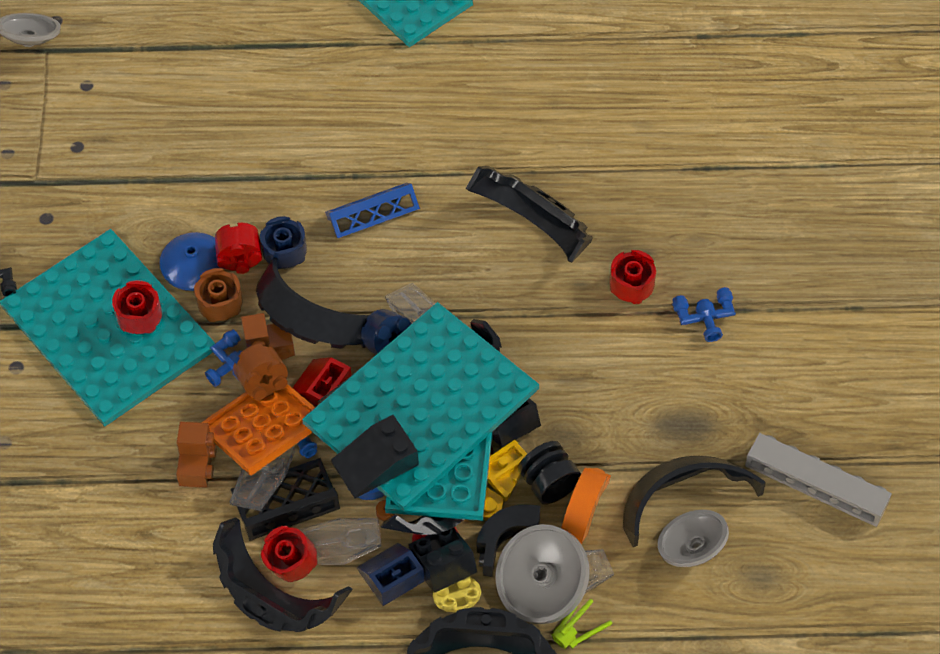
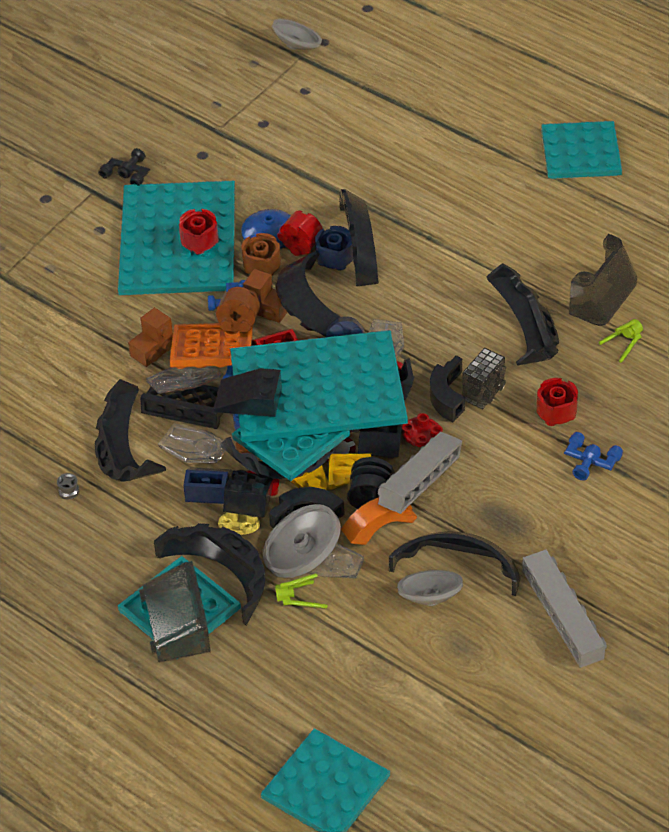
camera: 40 degrees right, 10 degrees down
red brick [261,526,318,582] -> none
blue fence [325,182,420,238] -> none
none -> black windscreen [339,189,379,286]
none -> light grey brick [378,431,462,514]
none -> red dish [401,413,443,447]
none -> black arch [430,356,465,423]
none -> clear smoke brick [462,347,506,410]
none -> clear smoke windscreen [569,234,637,326]
none -> lime plant [598,319,643,363]

